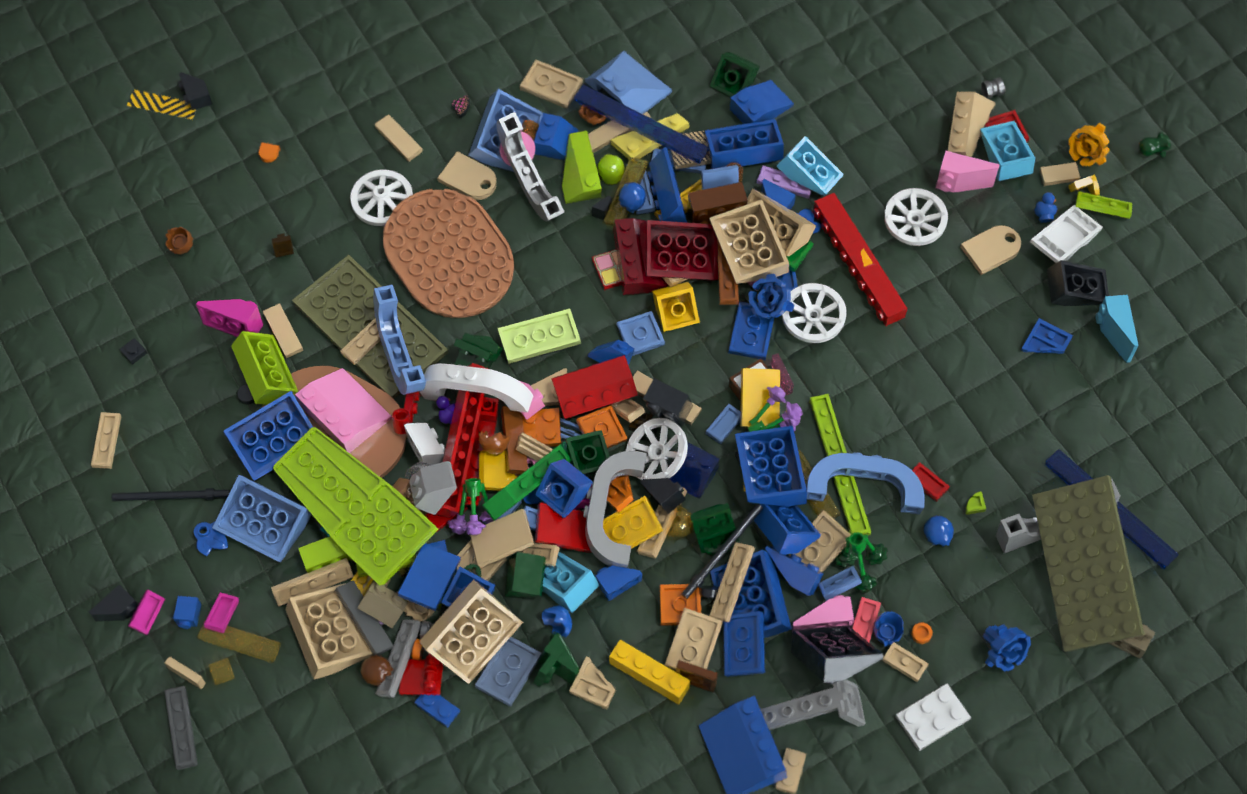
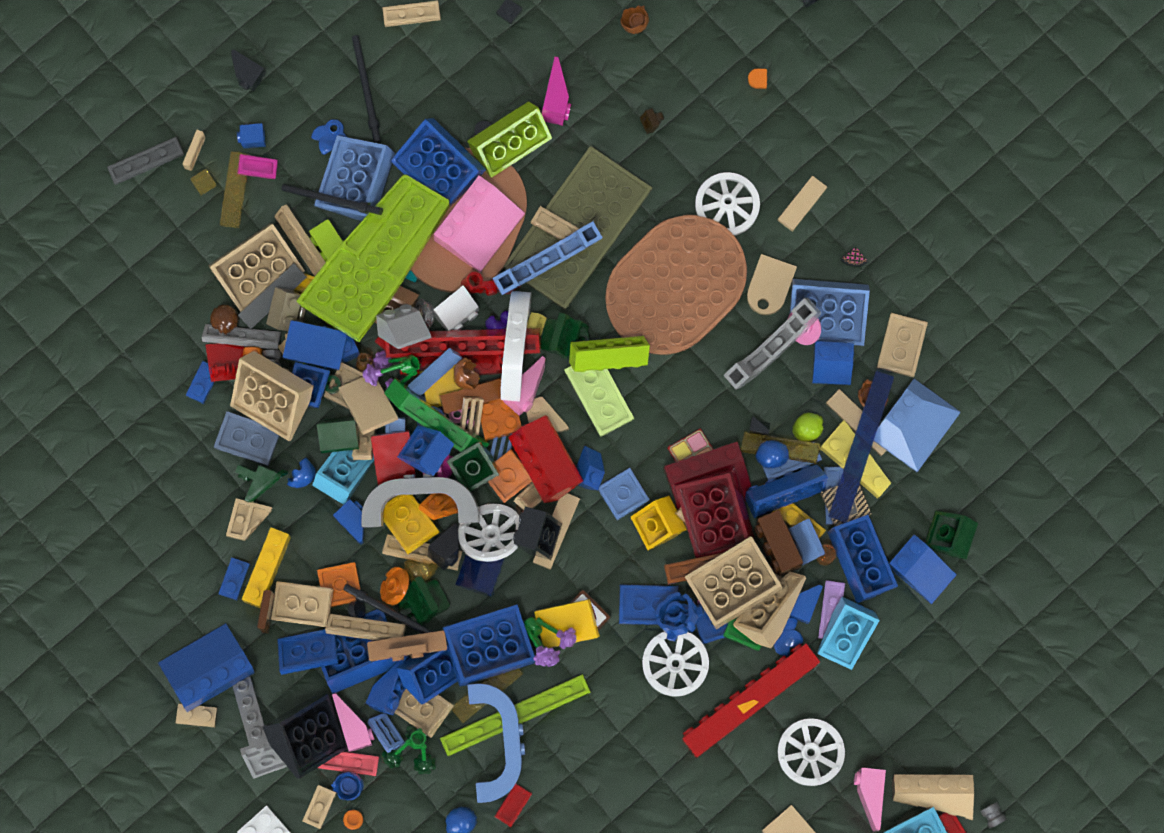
camera: 80 degrees right, 15 degrees up
dark pink tile [128,590,165,635] -> none
tan tile [263,304,303,358] -> none
clear orange wheel [521,120,539,141] -> none
lime wedge [562,131,602,204] -> none
medium blue tile [705,404,741,444] -> none
clear pink tile [771,353,794,395] -> none
none -> blue plate [219,558,251,601]
none -> black bar [281,184,383,215]
none -> clear orange cone [356,353,374,372]
none -> medium nougat bracket [367,631,447,662]
none -> orange tile [380,567,409,606]
none -> medium blue tile [408,348,462,396]
none -> lime brick [569,336,650,372]

